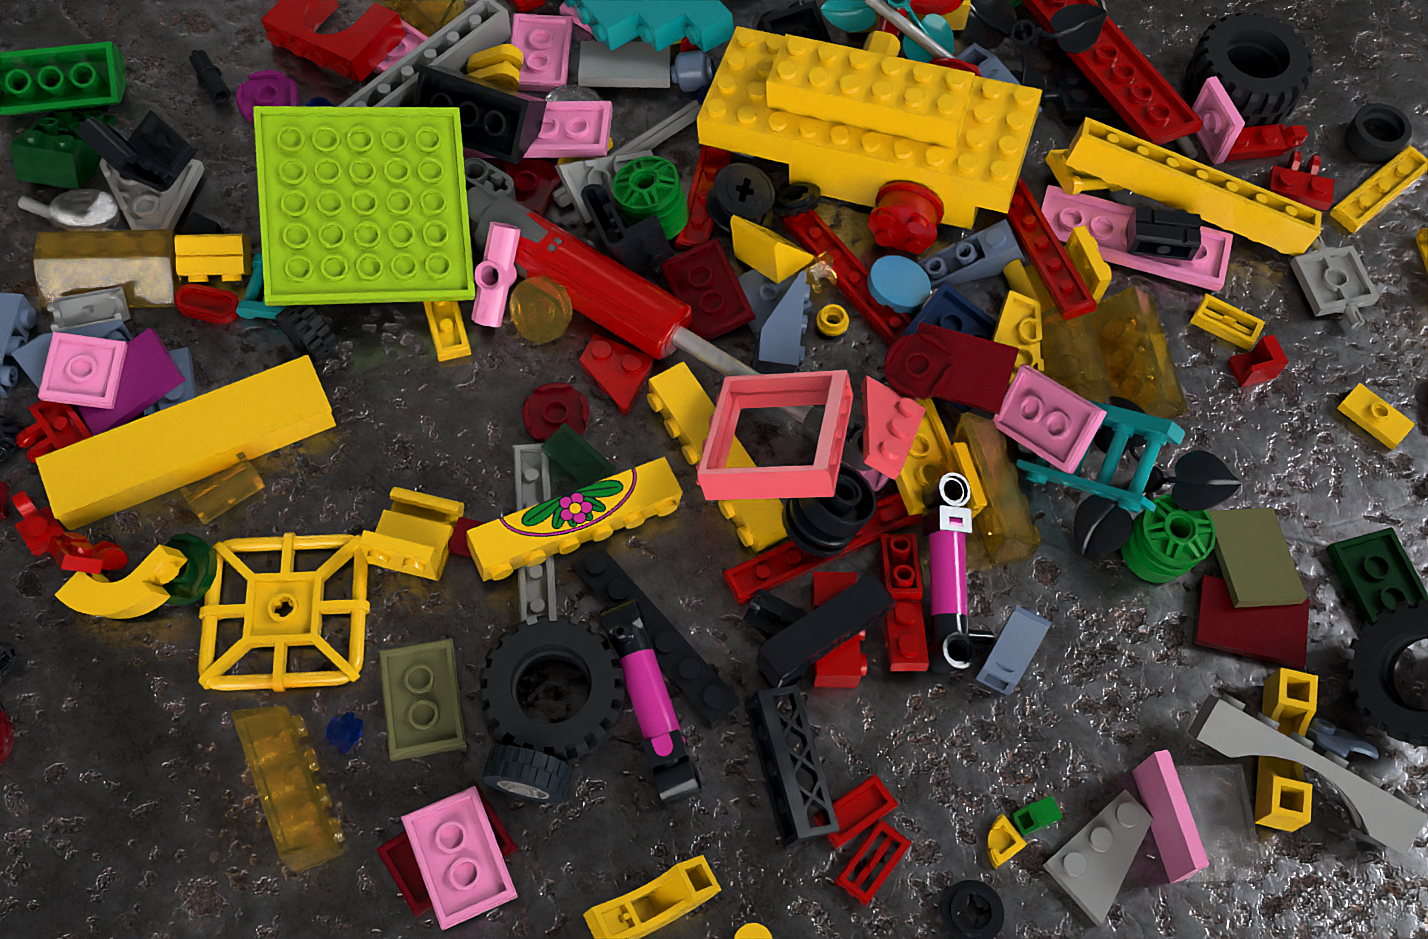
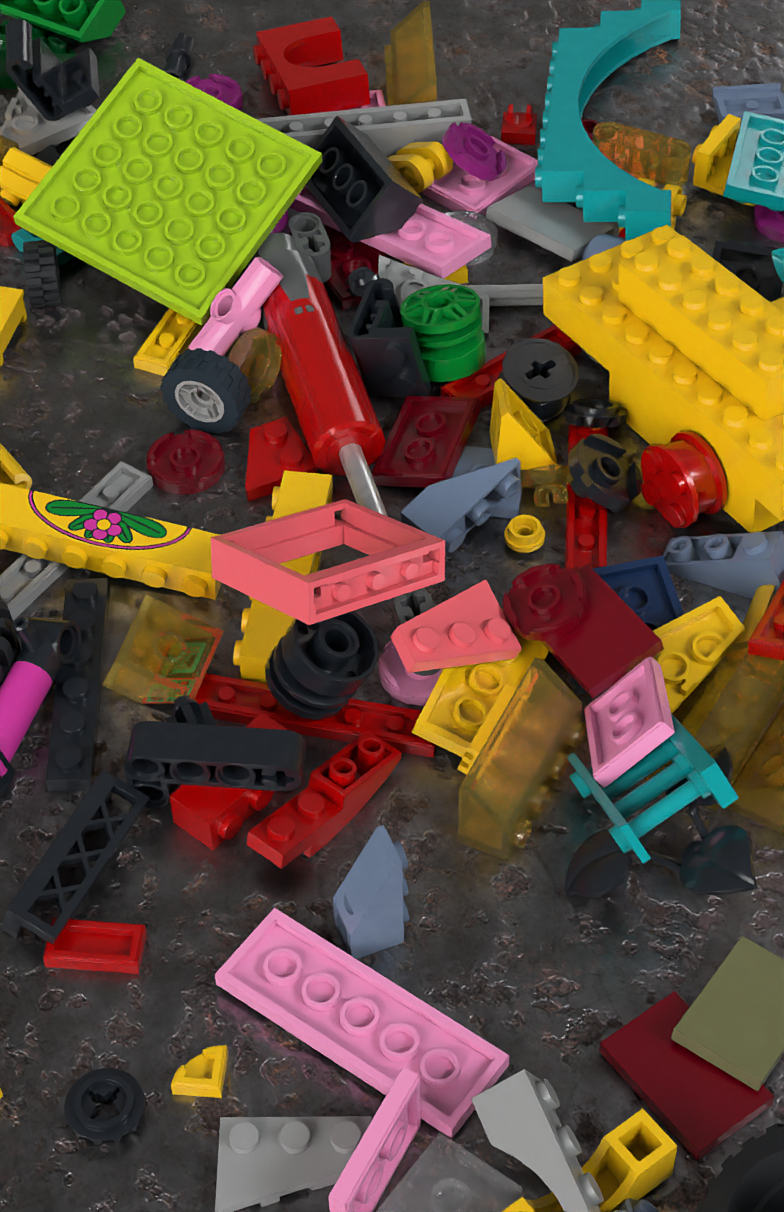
camera: 45 degrees right, 15 degrees down
clear green plate [541,422,616,487] -> none
red tile [834,818,912,907] -> none
dark azure tile [867,255,931,313] -> none
black piece [922,472,994,674] -> none
green piece [1012,795,1063,836] -> none
green wheel [1121,494,1216,584] -> none
none -> clear yellow slope [102,594,224,704]
none -> black wheel [160,348,252,434]
none -> bright pink plate [215,908,509,1139]
none -> black axle [345,267,380,297]
none -> magenta tile [442,122,507,181]
none -> black plate [568,434,643,513]

